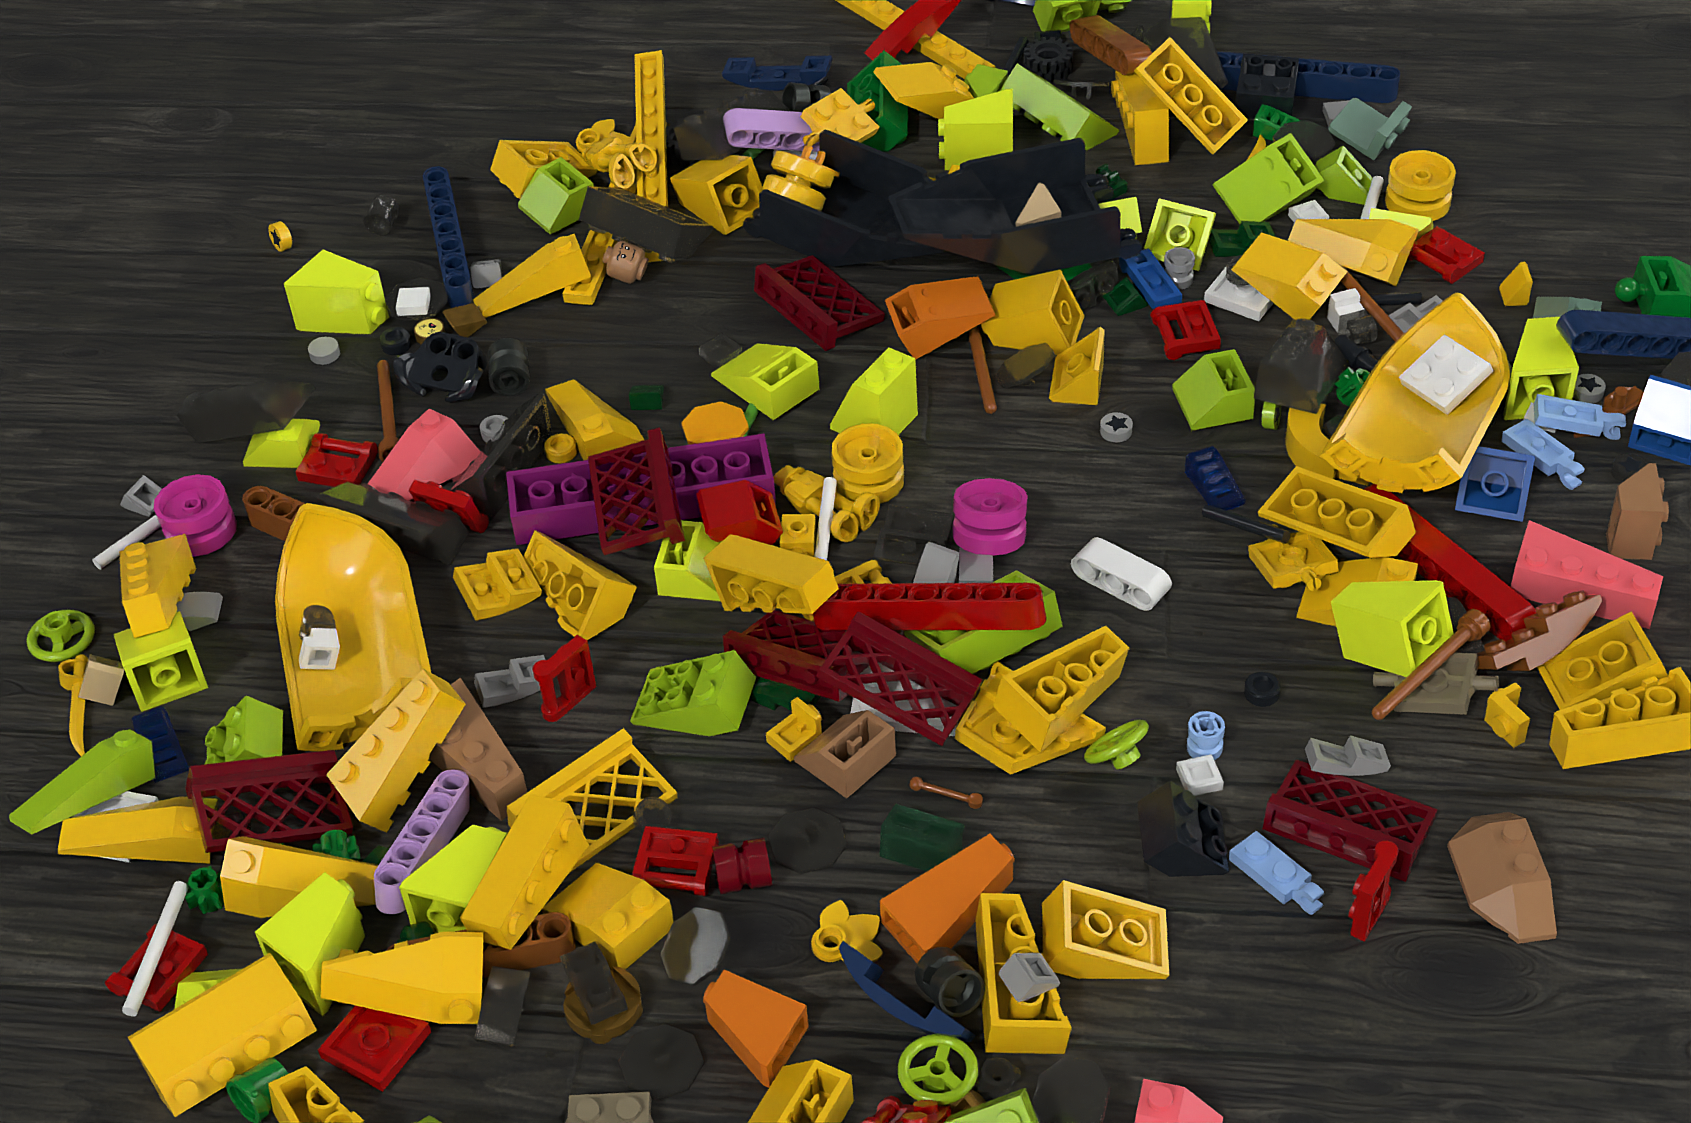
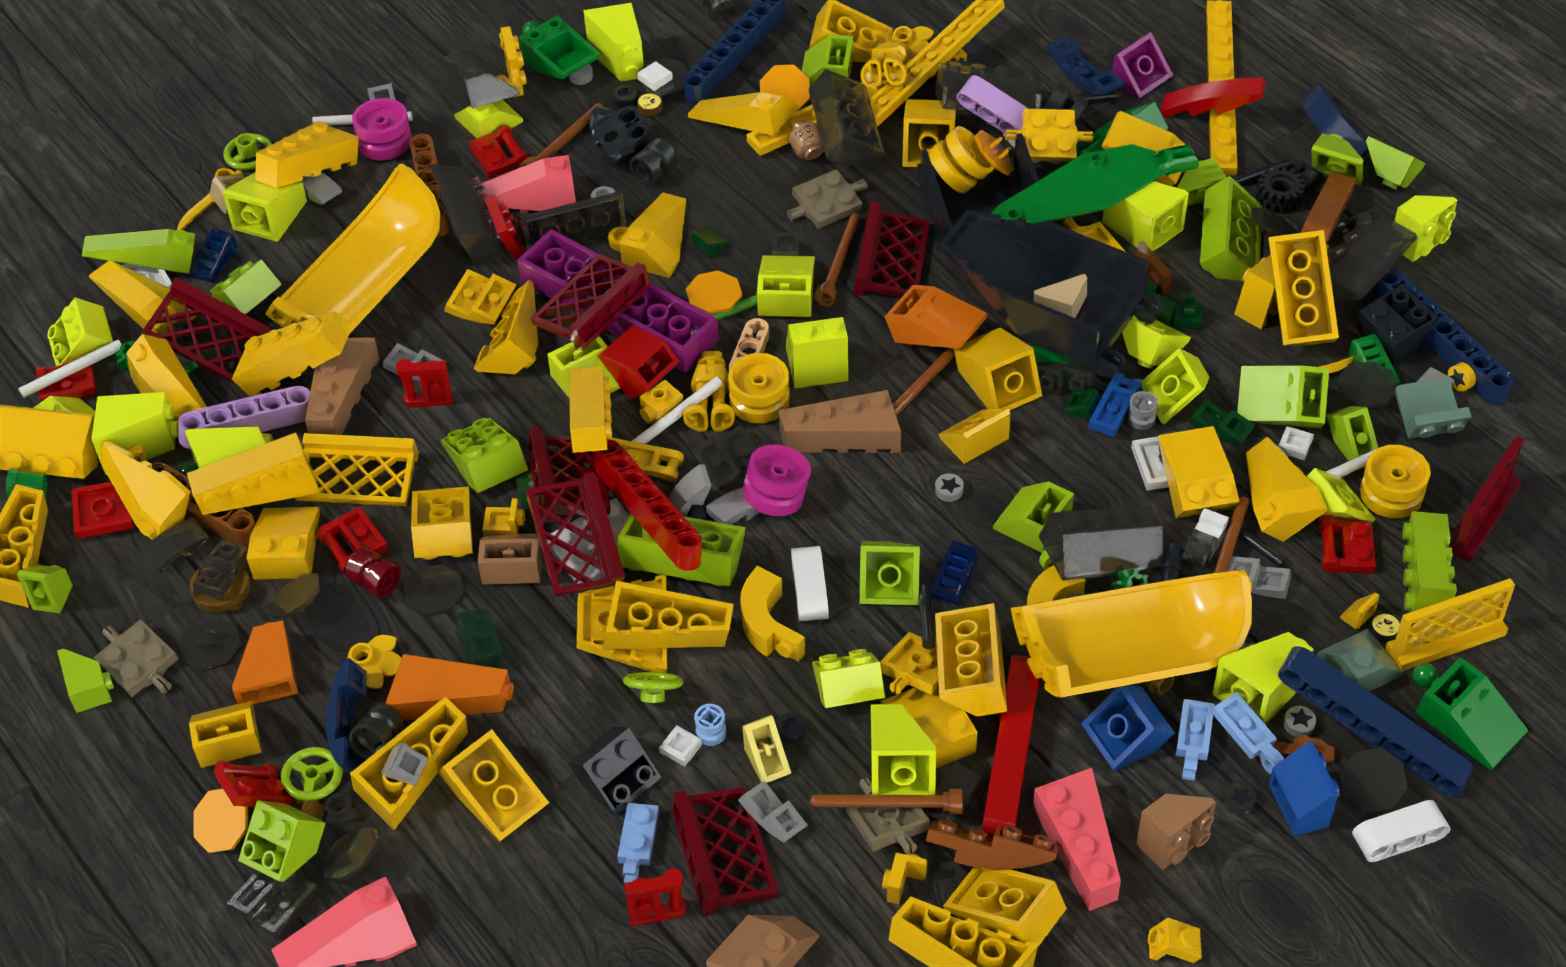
camera: 45 degrees right, 5 degrees up
white leg [299,605,340,670] -> none
green gear [312,830,360,861] -> none
pearl gold slope [442,303,487,337] -> none
light grey slope [470,259,502,288] -> none
clear smoke tile [633,797,671,834] -> none
dark orange hinge [909,777,983,809] -> none
clear smoke piece [994,343,1055,388] -> none
red plate [1150,300,1221,360] -> none
white plate [1399,334,1493,415] -> none
none -> neon yellow slope [47,297,113,366]
none -> yellow slope [411,487,473,560]
none -> yellow plate [499,26,527,97]
none -> green slope [518,15,601,79]
none -> light nougat beam [729,318,769,369]
none -> yellow arch [740,566,806,662]
none -> light yellow slope [743,715,791,783]
none -> light orange piece [760,65,810,112]
none -> medium nougat wedge [779,390,901,453]
none -> dark tan plate [787,169,868,229]
none -> neon yellow slope [812,649,885,708]
none -> dark orange piece [814,213,860,307]
none -> lime slope [860,541,920,605]
none -> green wing [991,144,1199,224]
none -> magenta slope [1112,32,1173,99]
none -> tile [1369,613,1400,643]
none -> yellow fence [1385,578,1515,671]
none -> lime wedge [1402,511,1457,623]
none -> yellow tile [1448,362,1476,392]
none -> dark red fence [1448,435,1525,562]

